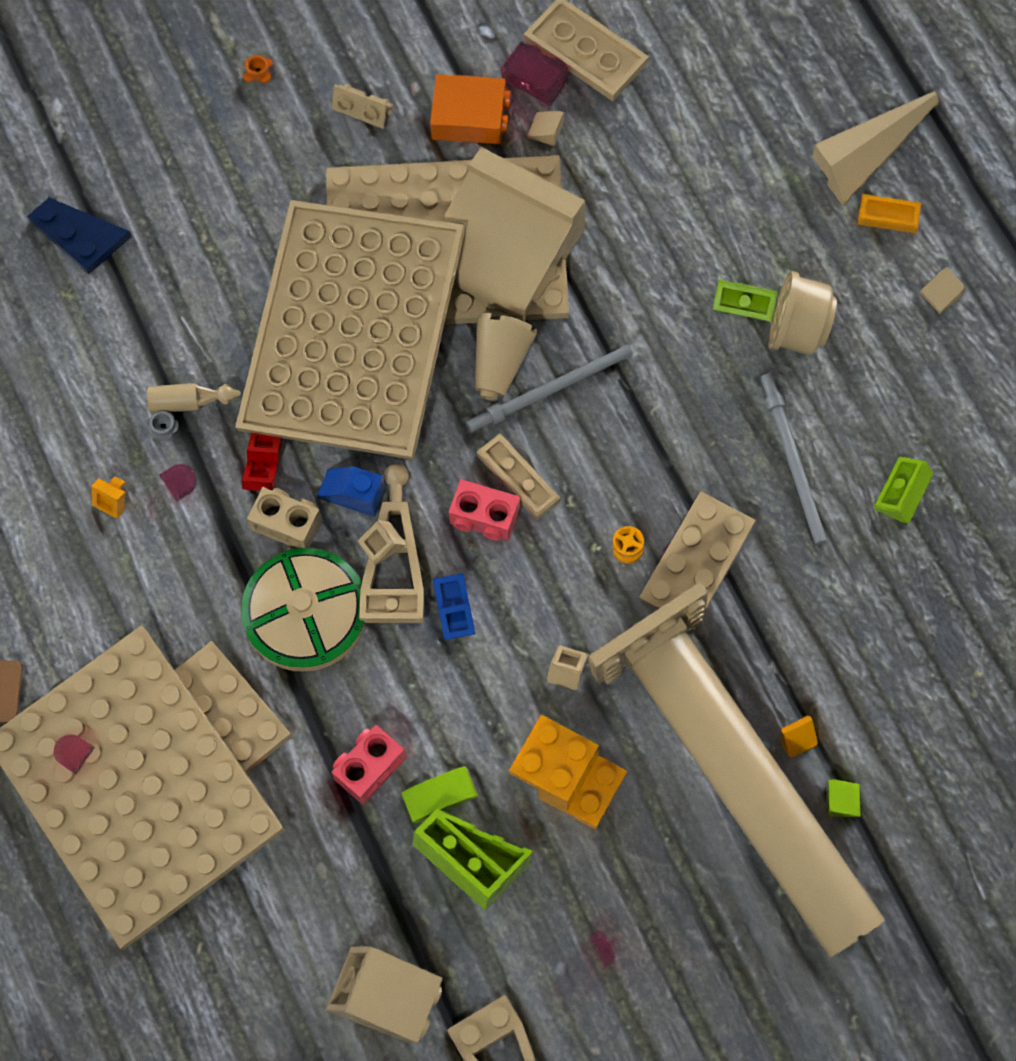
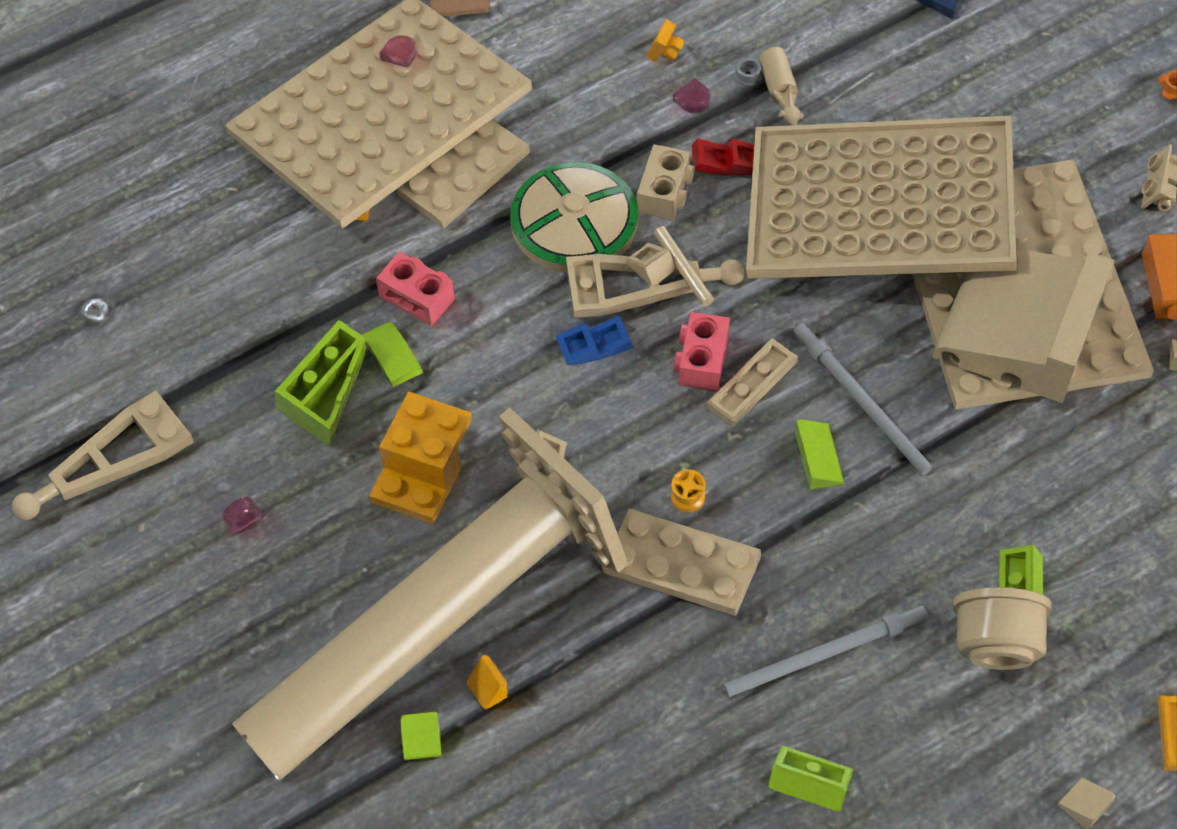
camera: 80 degrees right, 10 degrees down
blue slope [317,466,386,517] -> none
tan slope [325,946,442,1043] -> none
tan cone [475,313,537,401] -> none
none -> tan bar [654,226,714,307]
none -> lime slope [795,419,844,490]

